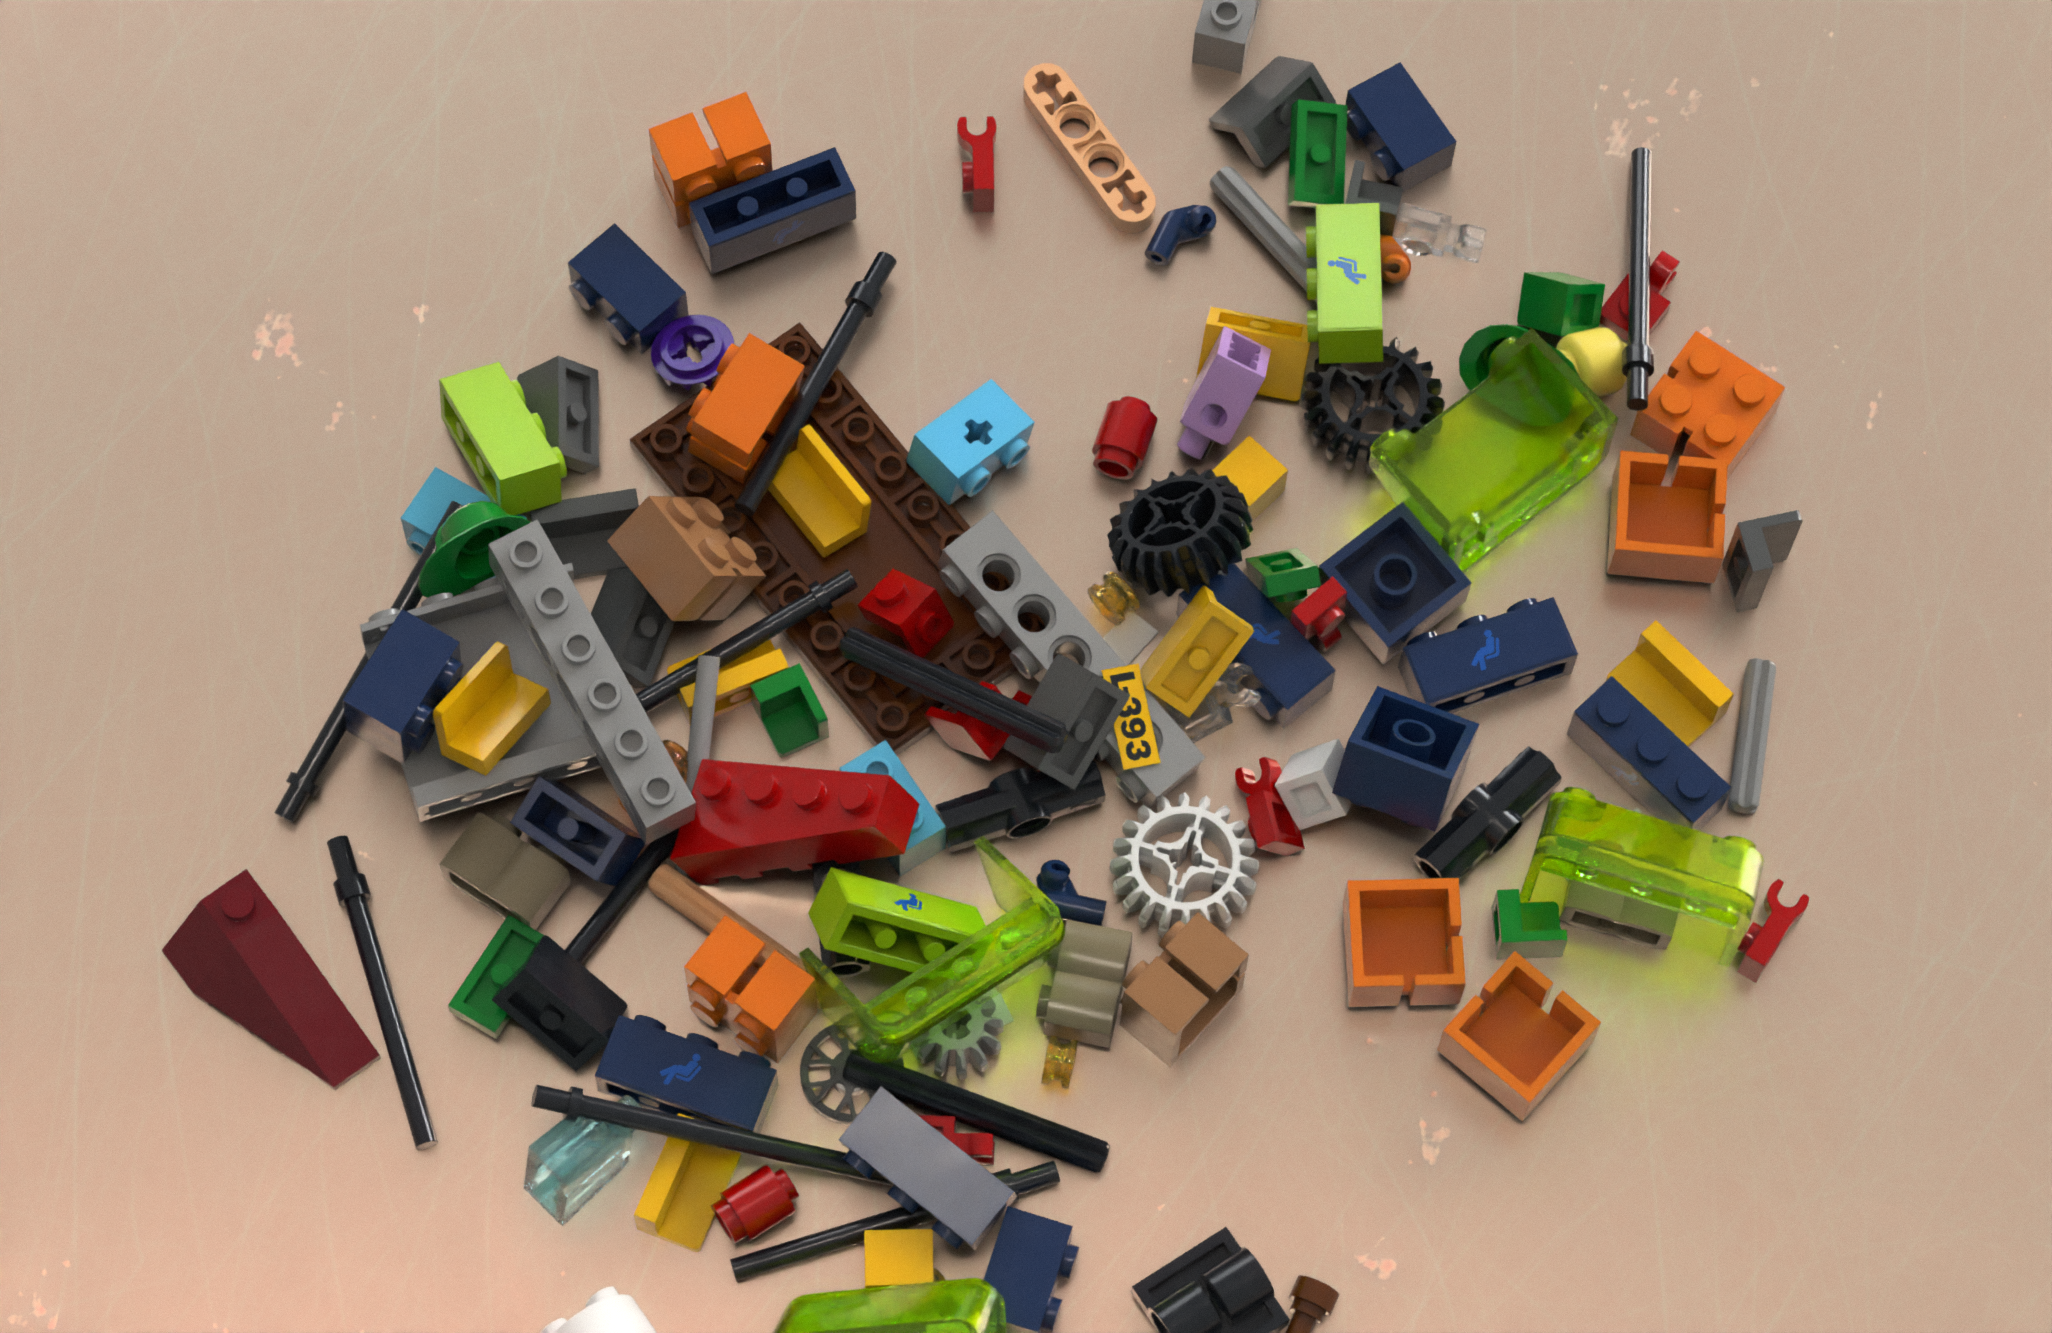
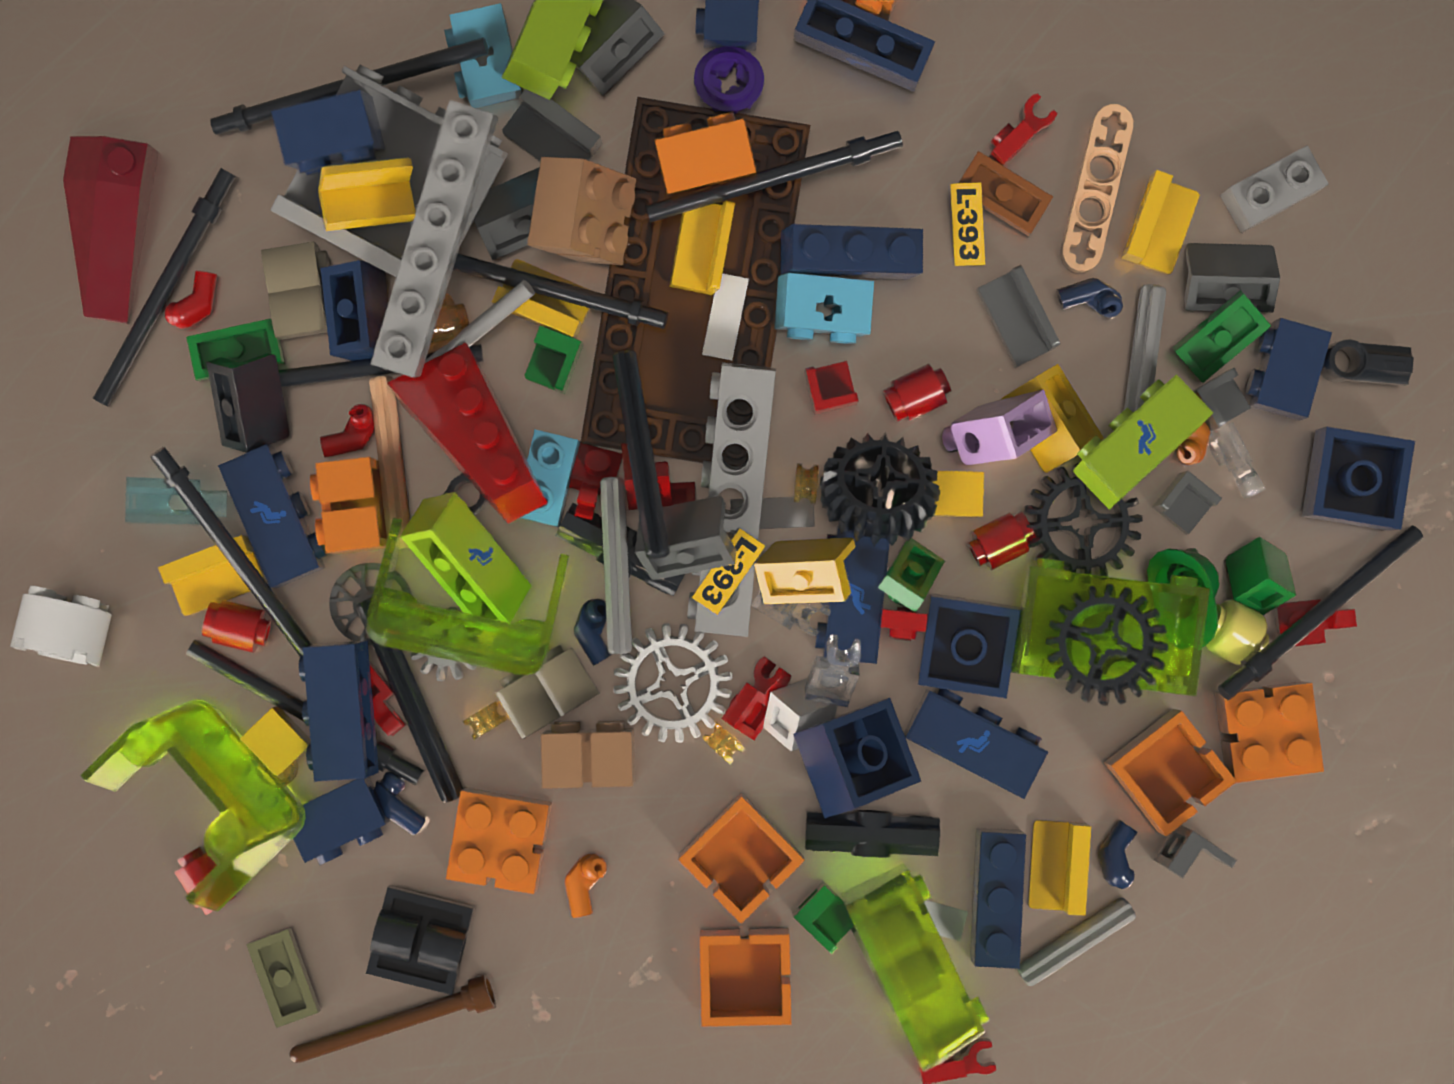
camera: 45 degrees right, 20 degrees up
green piece [418,501,531,598] -> none
red bracket [857,568,954,658] -> none
none -> red arm [165,271,217,328]
none -> red arm [320,404,375,458]
none -> dark blue arm [374,771,426,835]
none -> orange piece [446,787,552,894]
none -> orange arm [565,854,607,918]
none -> red plate [569,443,622,520]
none -> light grey axle [600,477,632,654]
none -> white sticker [702,274,749,360]
none -> clear yellow bush [702,722,745,765]
none -> dark blue brick [781,224,923,279]
none -> red panel [804,361,859,415]
none -> clear plate [804,634,861,708]
none -> yellow sticker [950,182,985,266]
none -> dark orange plate [959,151,1053,236]
none -> red brick [968,511,1036,571]
none -> dark grey panel [977,265,1060,368]
none -> black gear [1045,584,1169,706]
none -> dark blue arm [1098,820,1138,889]
none -> yellow panel [1121,170,1200,275]
none -> dark grey panel [1152,471,1222,535]
none -> dark blue brick [1302,427,1415,531]
none -> black piece [1321,339,1414,386]

